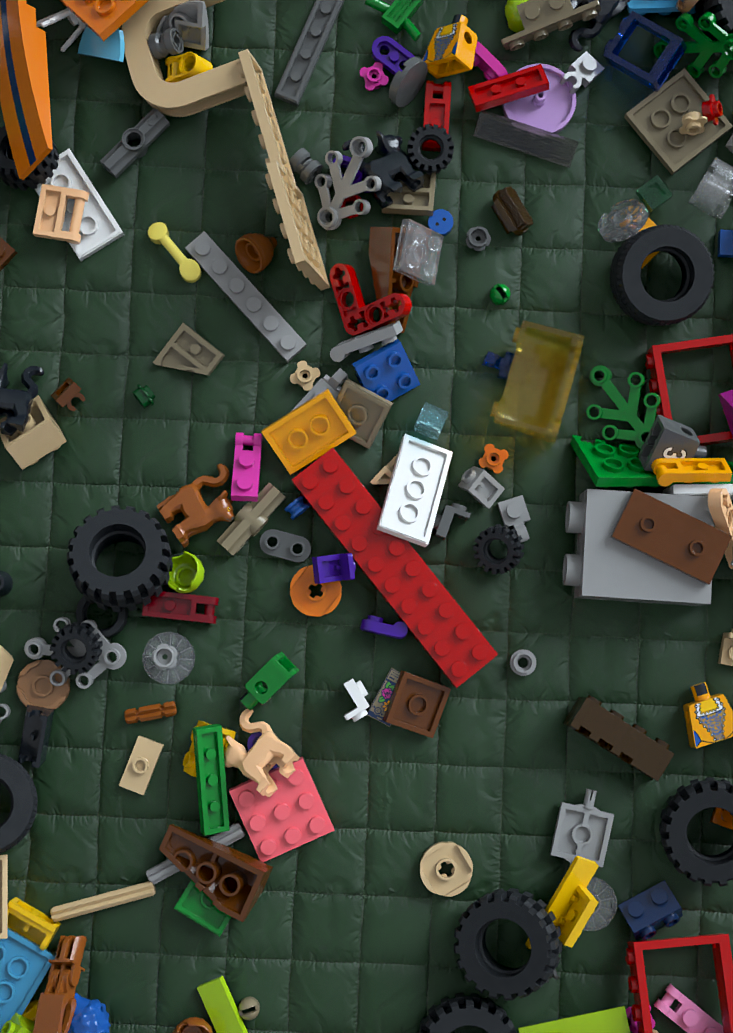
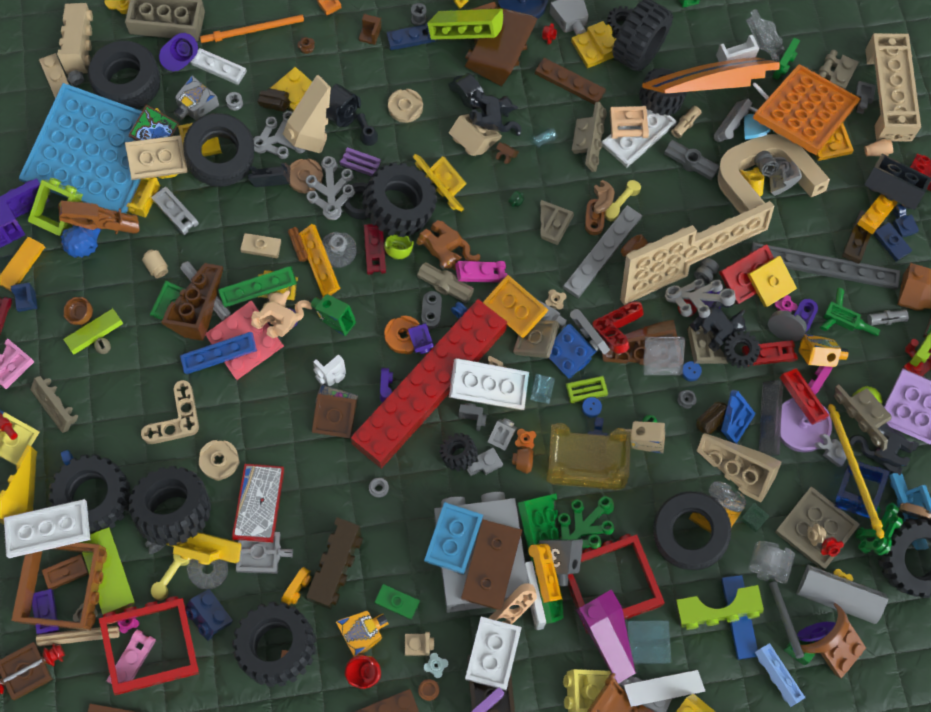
camera: 80 degrees right, 15 degrees down
black tyre [50,622,103,675] -> none
tan axle [50,881,156,922] -> none
none -> tan beam [141,380,199,444]
none -> tan brick [142,250,168,279]
none -> light grey plate [151,186,199,235]
none -> light yellow bar [151,554,191,601]
none -> blue tile [180,332,257,374]
none -> tile [232,464,285,543]
none -> light orange plate [281,567,312,605]
none -> light orange tile [298,224,340,297]
none -> medium lavender tile [340,147,381,176]
none -> green plate [374,584,420,620]
none -> yellow bracket [413,154,467,211]
none -> dark azure plate [424,502,483,575]
none -> dark orange cone [512,447,533,474]
none -> clear light blue pin [533,128,557,147]
none -> lime tile [566,376,608,403]
none -> dark tan bracket [572,102,607,172]
none -> blue tile [582,397,602,418]
none -> dark orange plate [585,199,605,235]
none -> medium nougat piece [594,180,615,214]
none -> tan torso [620,421,665,453]
none -> tan pin [671,106,702,138]
none -> tan wedge [697,433,782,502]
none -> light grey plate [714,98,752,142]
none -> red plate [719,244,774,304]
none -> blue wing [721,390,756,444]
none -> yellow plate [747,256,797,307]
none -> yellow hose [828,404,884,538]

